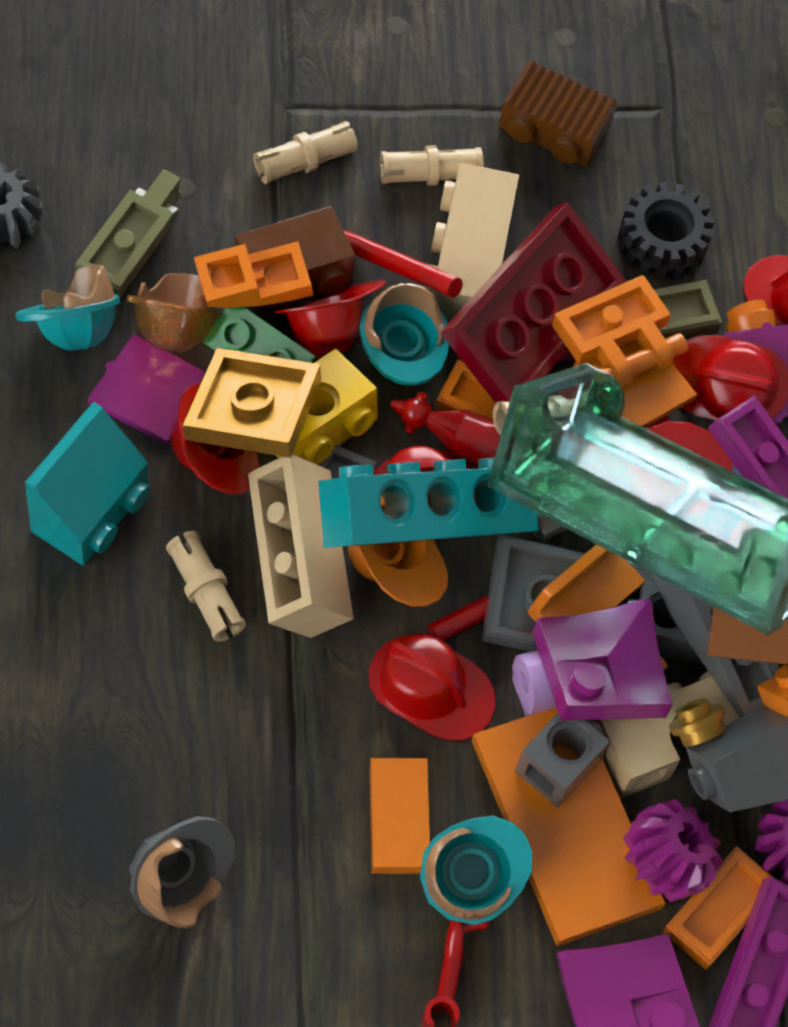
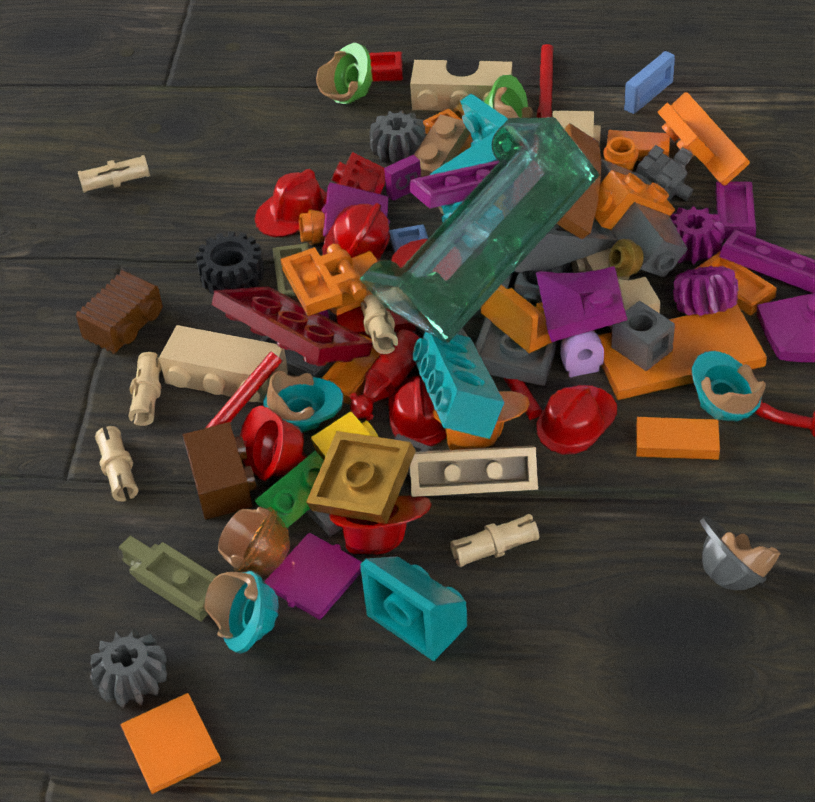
camera: 70 degrees left, 15 degrees down
orange slope [194,241,313,308] -> none

